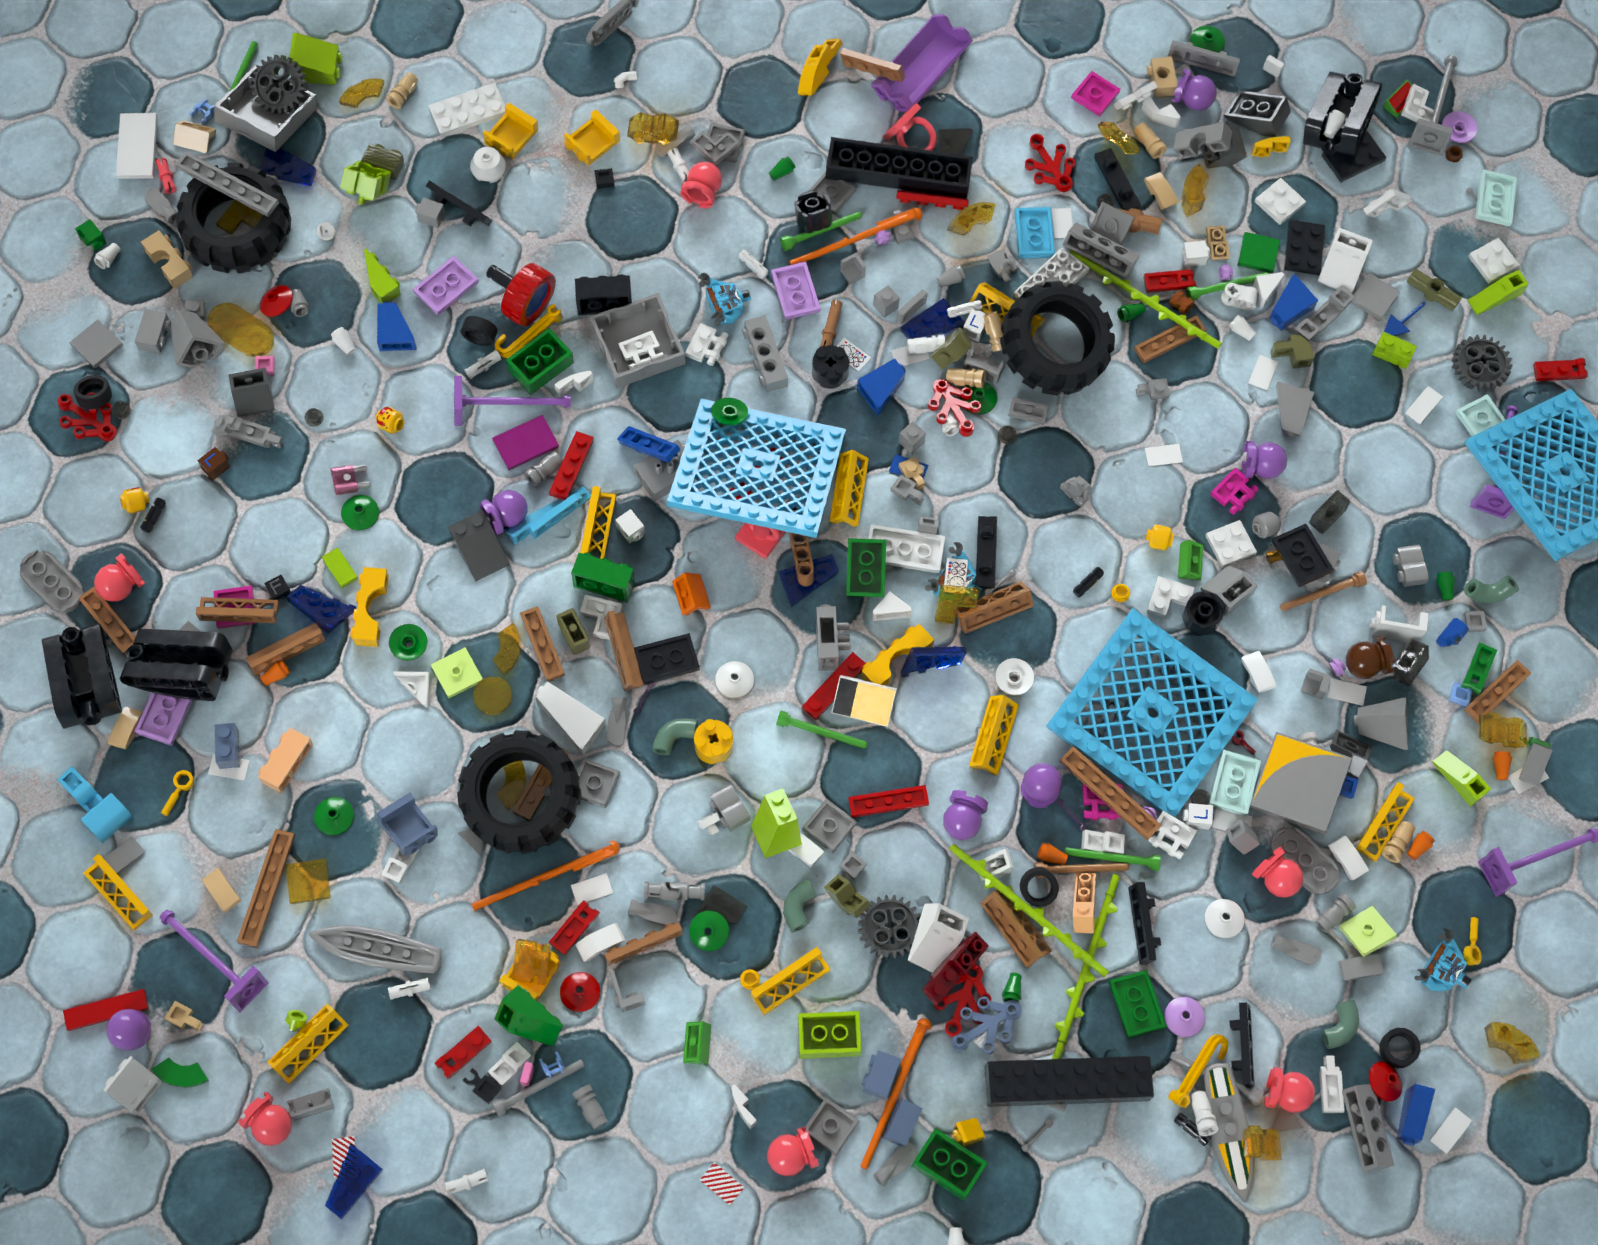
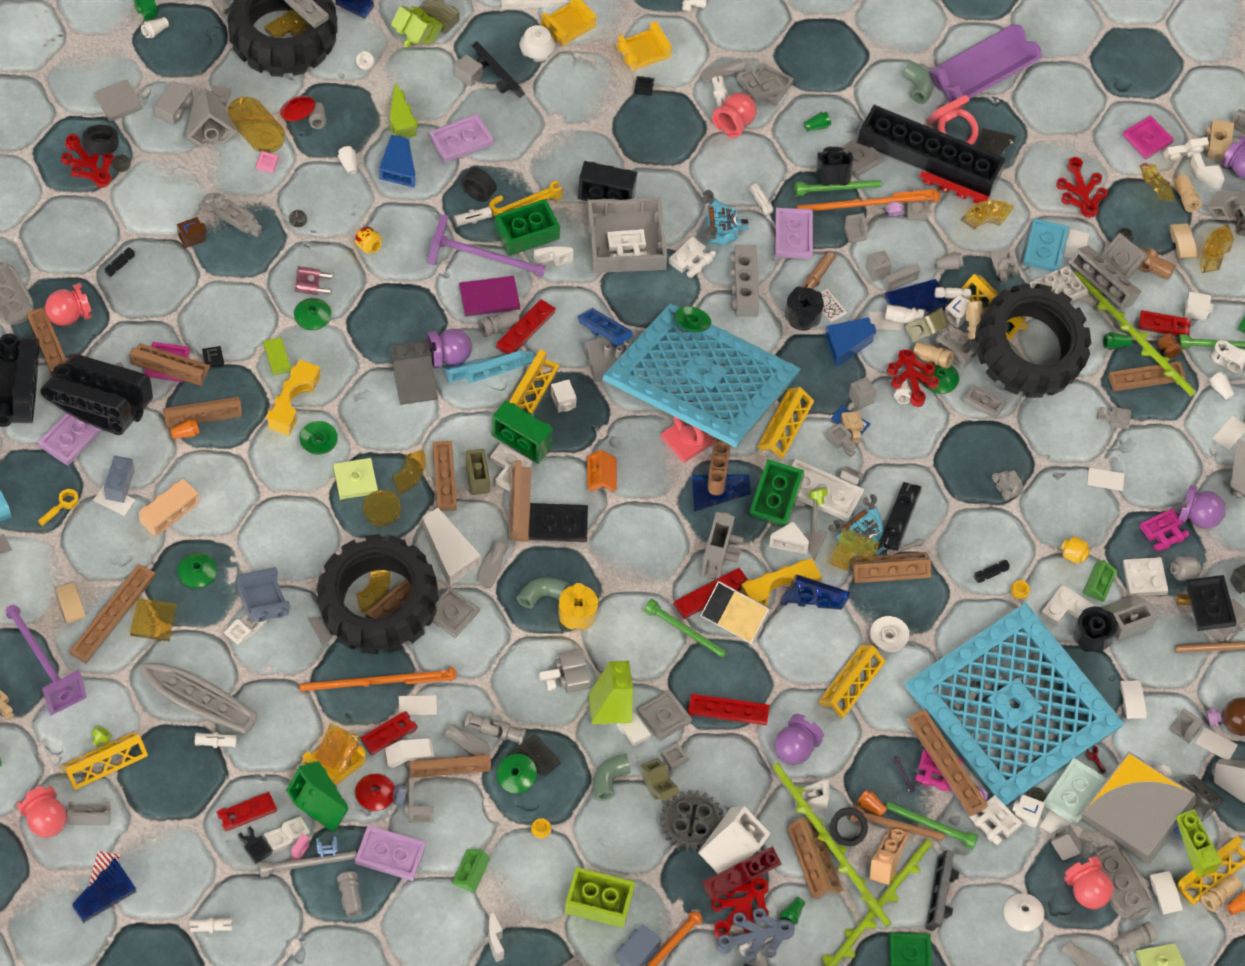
camera: 15 degrees right, 10 degrees down
tan slope [108,707,143,749] -> none
yellow head [120,487,149,513] -> none
tan arch [141,230,193,289] -> none
dark grey slope [228,367,275,417] -> none
clear blue wing [287,585,356,633] -> none
white tile [394,671,430,708] -> none
red wheel [486,263,556,326] -> none
clear yellow brick [627,112,679,144] -> none
clear purple hinge [633,682,655,715] -> none
white dish [715,661,754,698] -> none
yellow fence [750,947,831,1015] -> none
yellow slope [798,38,843,96] -> none
medium nougat plate [840,48,905,82] -> none
white sticker [944,558,968,593] -> none
clear smoke plate [998,426,1017,444] -> none
medium lavender tile [1021,763,1062,808] -> none
white slope [1081,829,1125,854] -> none
black hinge [1094,148,1141,211] -> none
tan slope [1206,226,1230,261] -> none
lavender plate [1219,263,1233,281] -> none
none -> lavender plate [355,825,426,881]
none -> sand blue tile [393,784,406,805]
none -> light grey piece [804,499,828,561]
none -> lime tile [808,487,829,505]
none -> sand green cylinder [903,61,934,104]
none -> lime slope [1176,809,1222,878]

